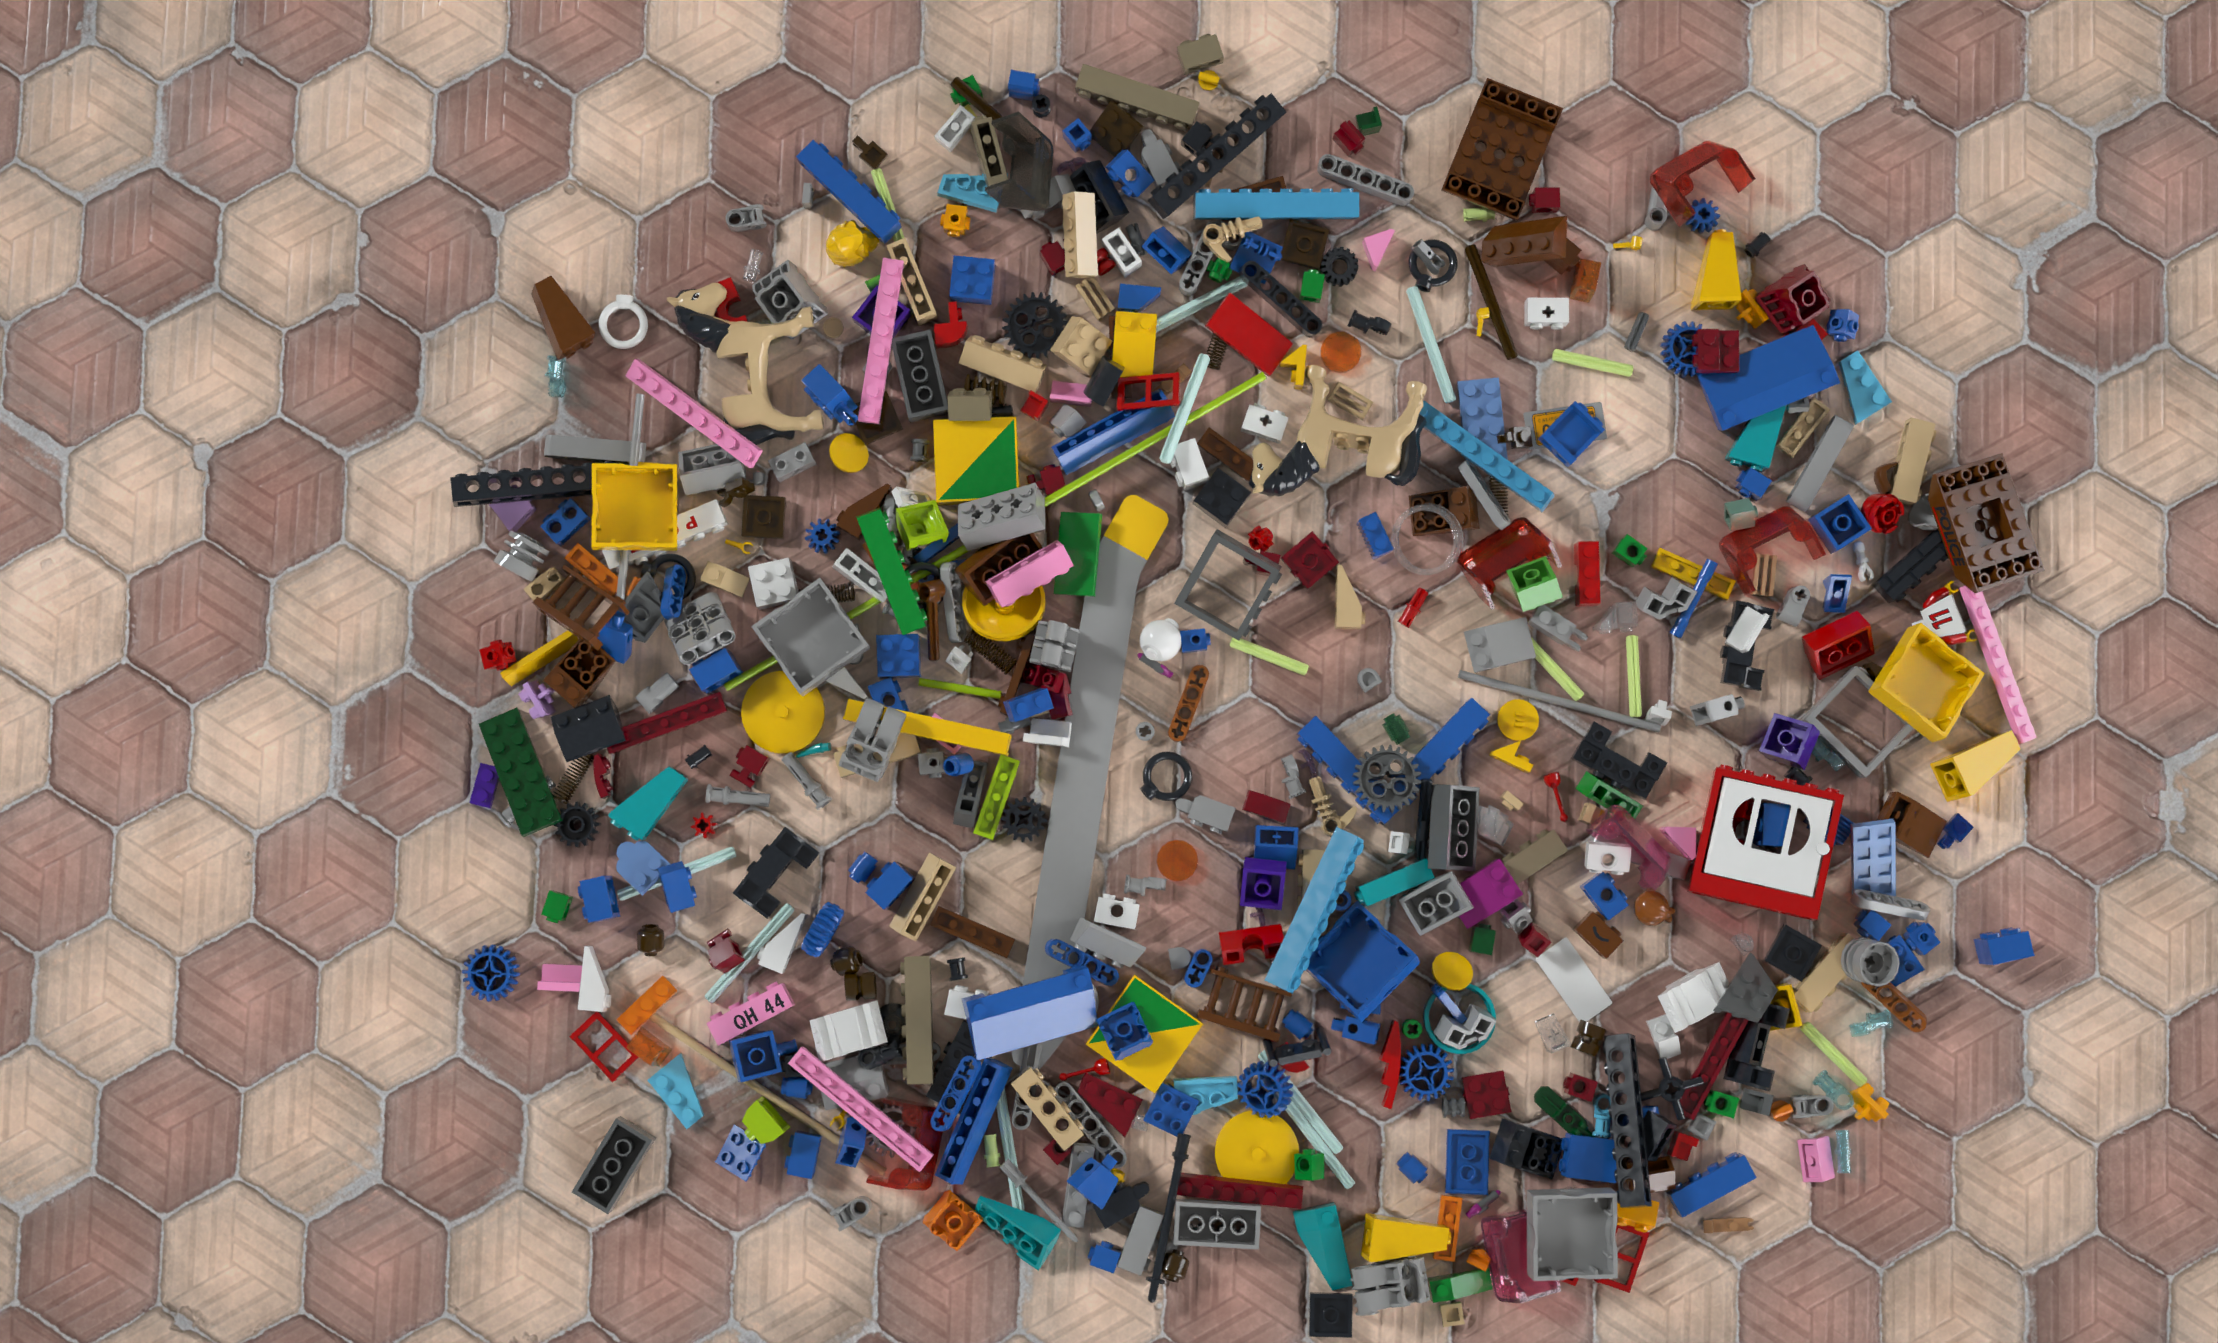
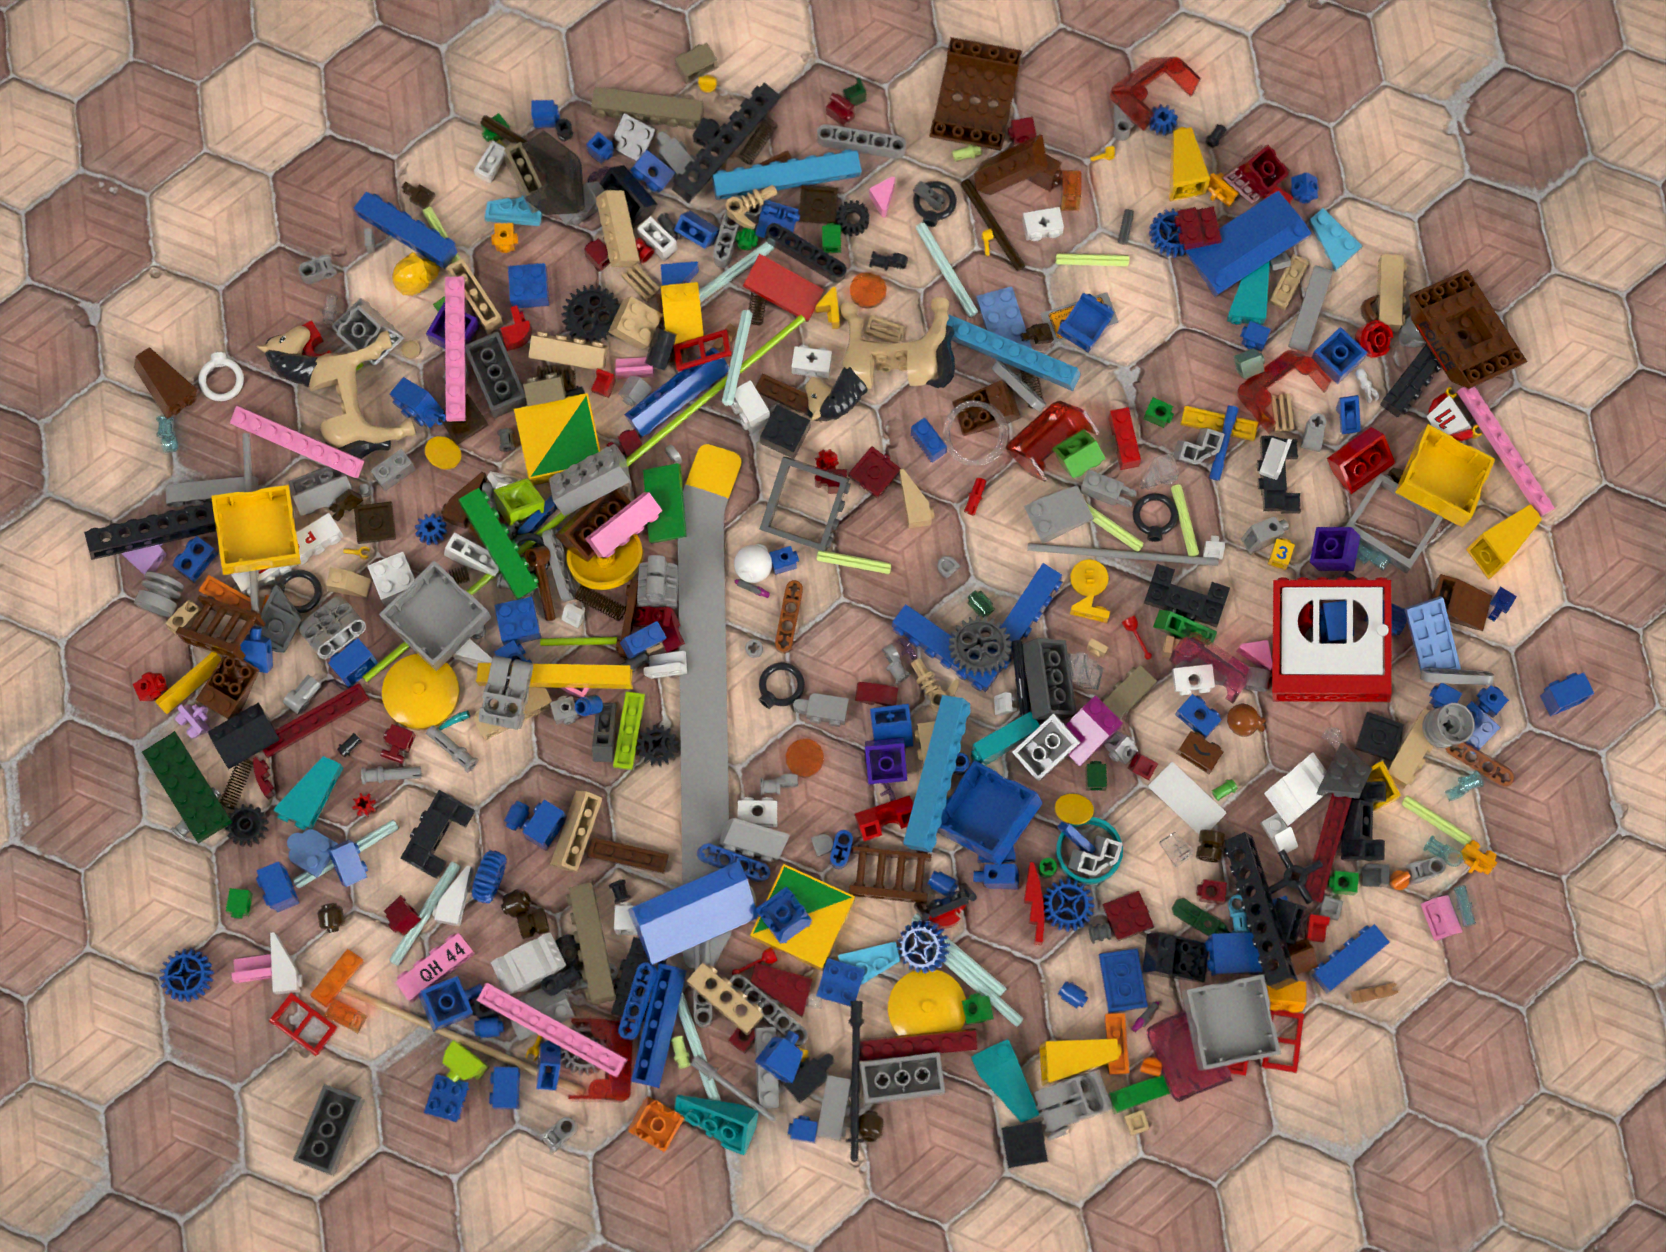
camera: 10 degrees left, 10 degrees down
dark purple plate [469,763,499,808] -> none
medium azure wing [648,1053,704,1129] -> none
blue beam [660,564,686,620] -> none
none -> dark brown piece [739,117,778,165]
none -> black piece [1133,493,1178,542]
none -> bright green pin [1211,779,1238,801]
none -> yellow brick [1268,538,1295,570]

